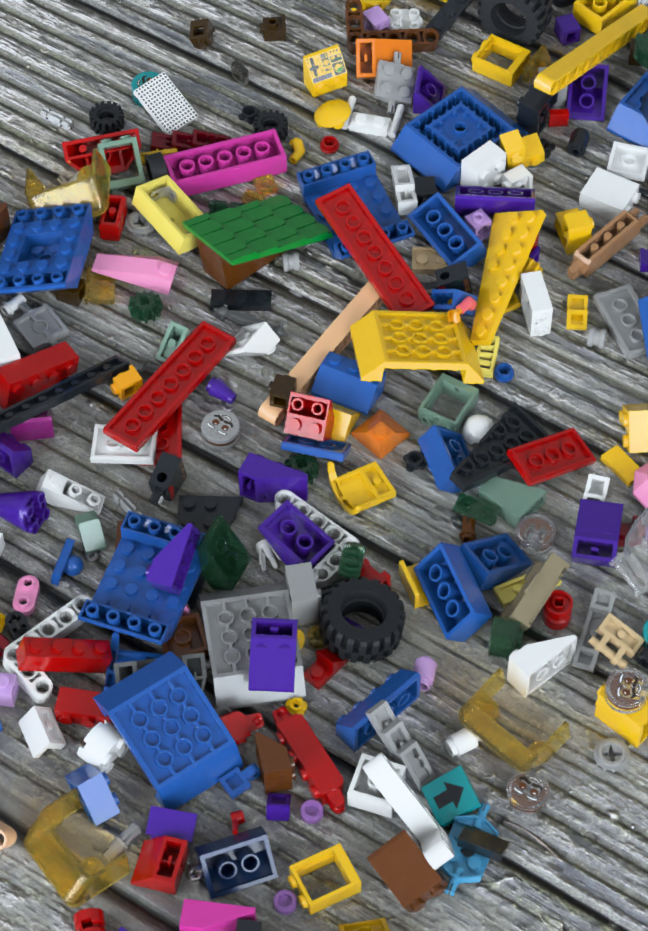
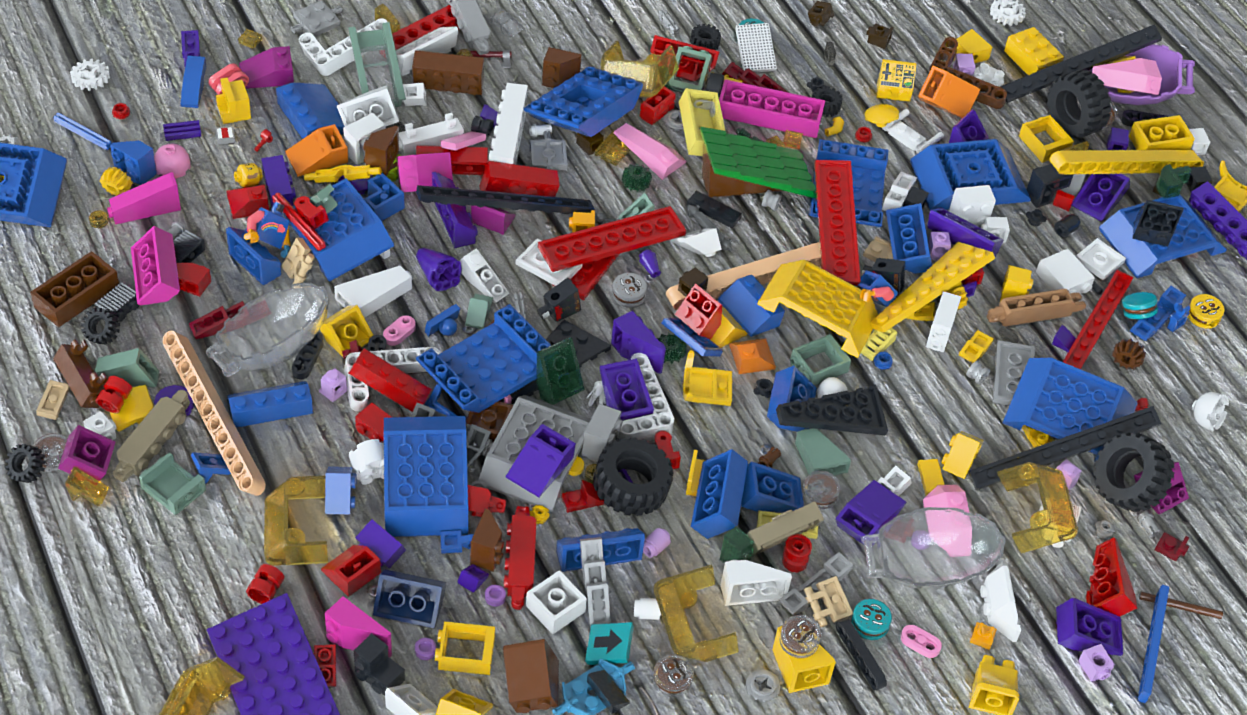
camera: 25 degrees right, 5 degrees down
white panel [19,706,66,758] -> none
light grey axle [99,823,142,864] -> none
dark purple slope [145,523,201,596] -> none
red hand [230,809,245,835] -> none
clear green gear [338,541,366,579] -> none
white beam [362,752,455,870] -> none
light grey plate [373,51,416,115] -> none
clear green hinge [452,492,500,526] -> none
yellow brick [499,129,545,171] -> none
red tile [506,427,597,486] -> none

